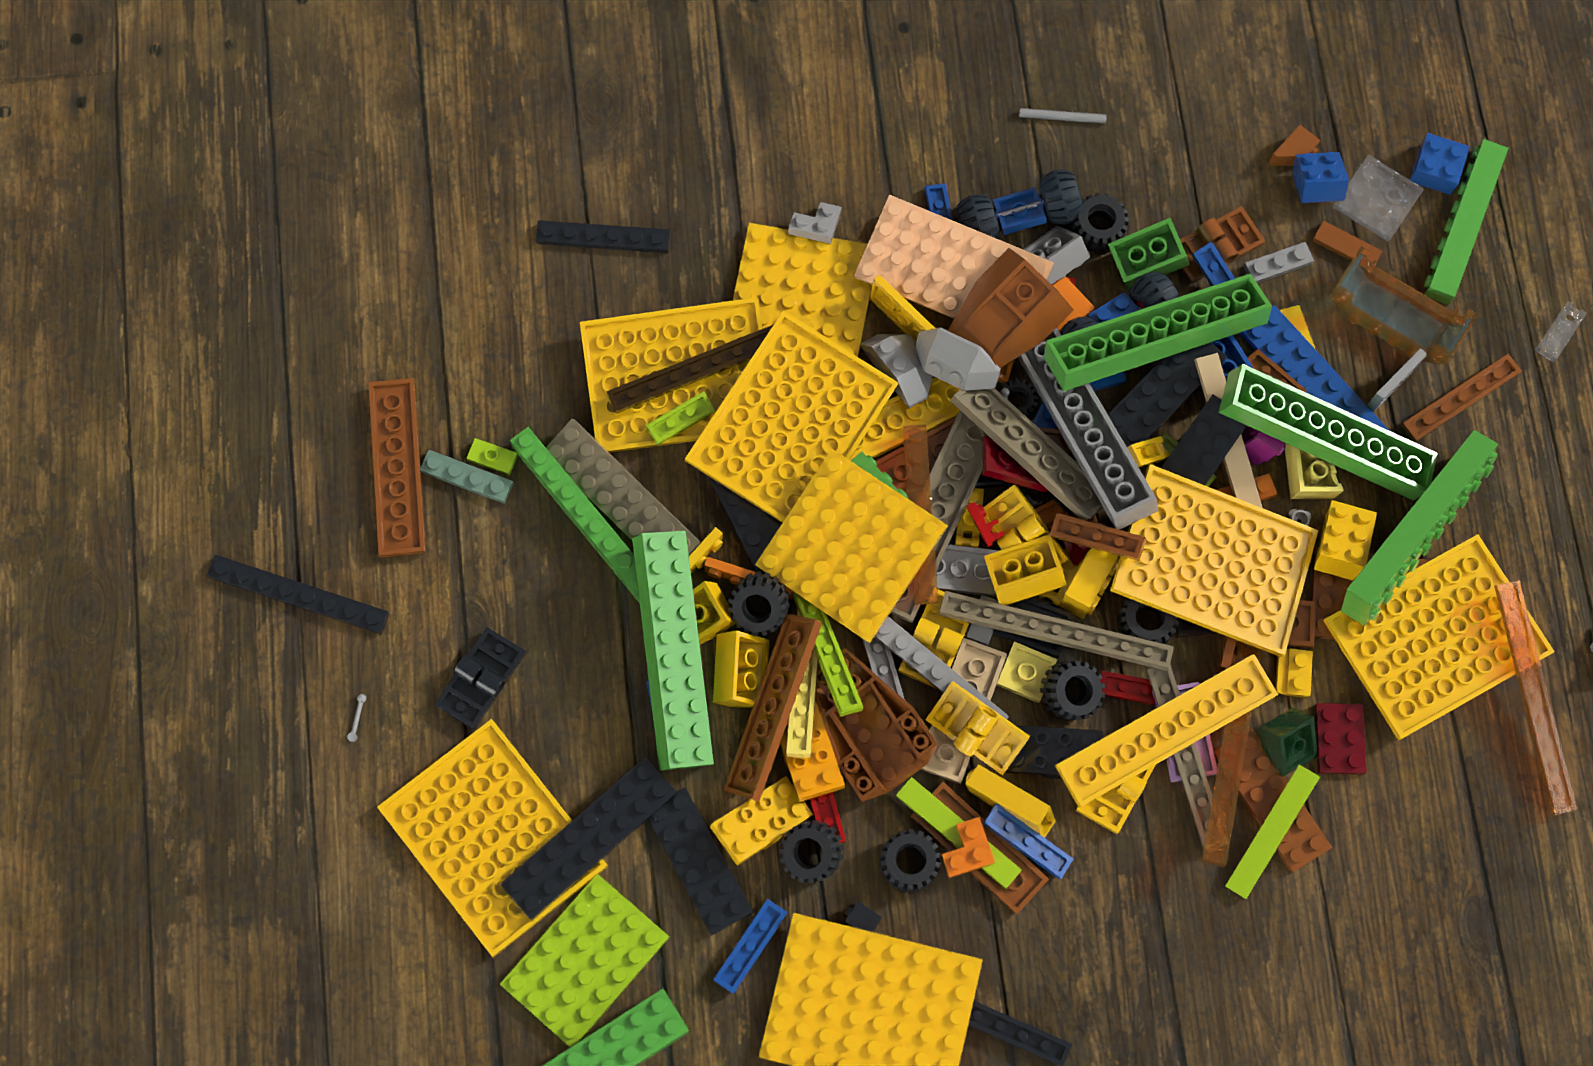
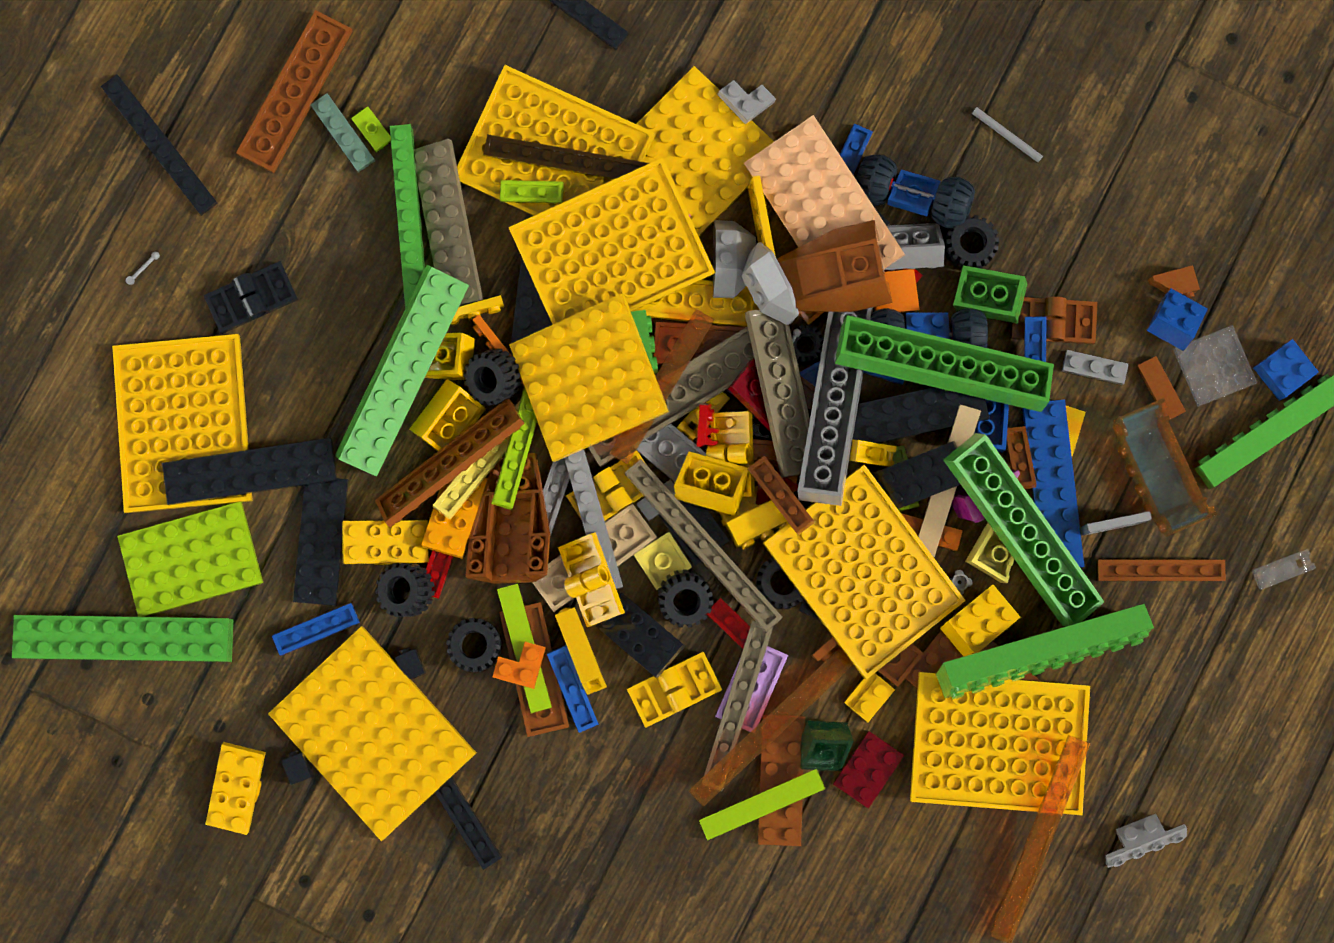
camera: 35 degrees right, 10 degrees up
yellow plate [1055,654,1278,808] -> none

